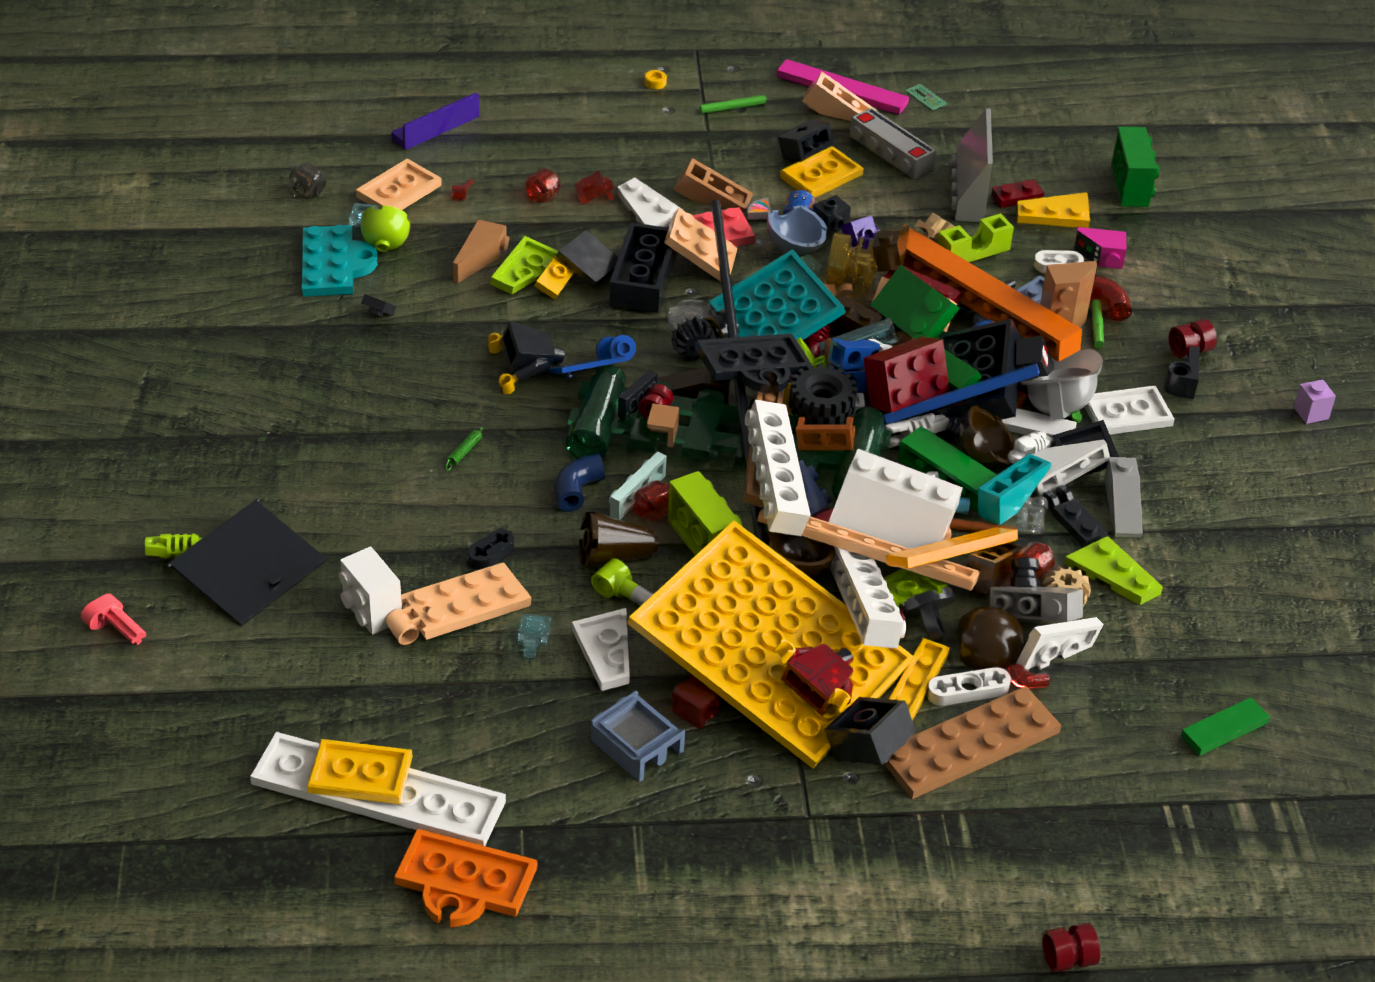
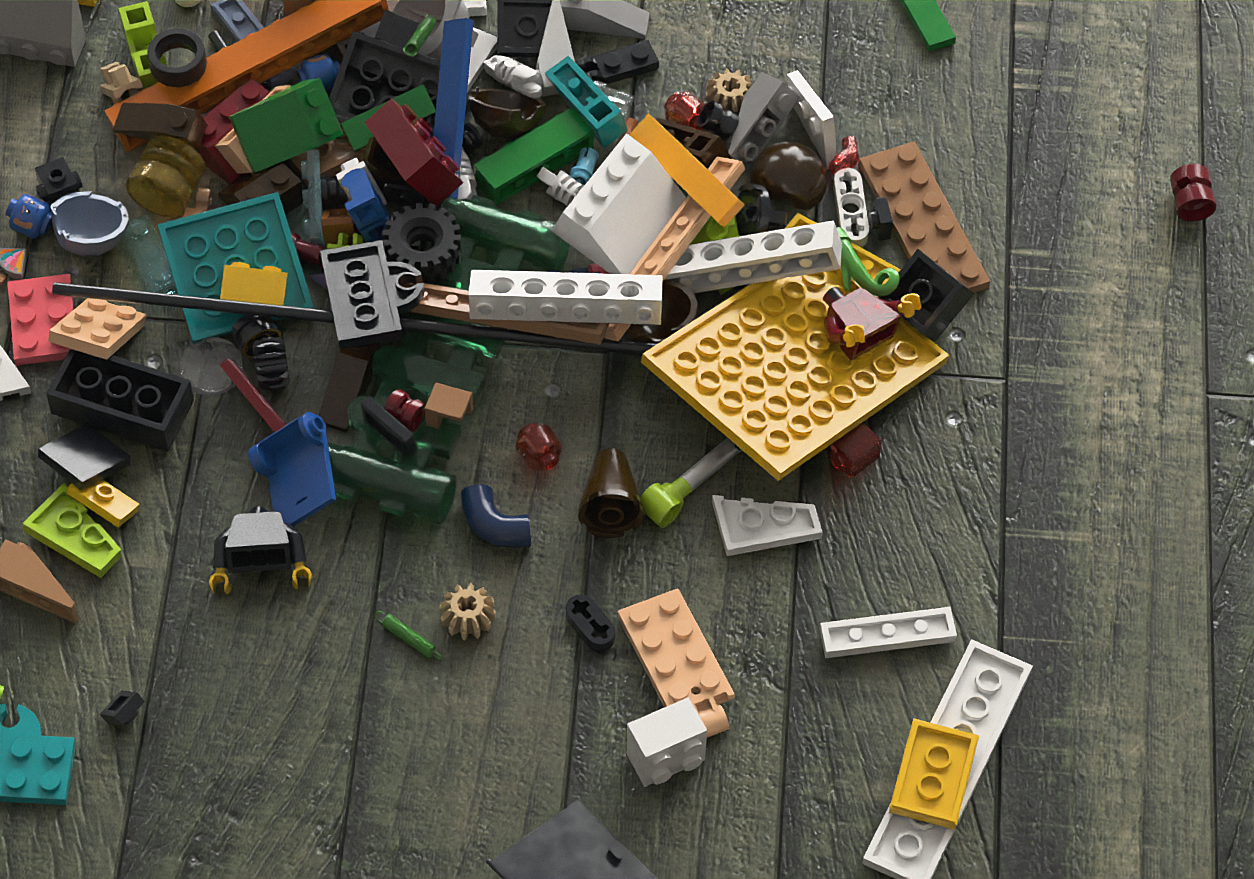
camera: 80 degrees left, 15 degrees up
orange plate [395,829,537,927] -> none
clear light blue plate [518,614,552,659] -> none
sand blue window [591,691,685,782] -> none
light aqua plate [609,452,667,520] -> none
lime brick [668,471,742,556] -> none
dark orange hinge [796,417,855,450] -> none
dark purple brick [841,215,879,255] -> none
lime wing [1064,536,1163,605] -> none
none -> black tyre [147,28,207,88]
none -> dark red tile [219,358,287,432]
none -> yellow brick [220,262,287,305]
none -> bright green piece [404,15,436,56]
none -> tan gear [439,583,496,641]
none -> white plate [820,607,957,658]
none -> bright green plant [837,227,899,297]
none -> black plate [868,197,893,241]

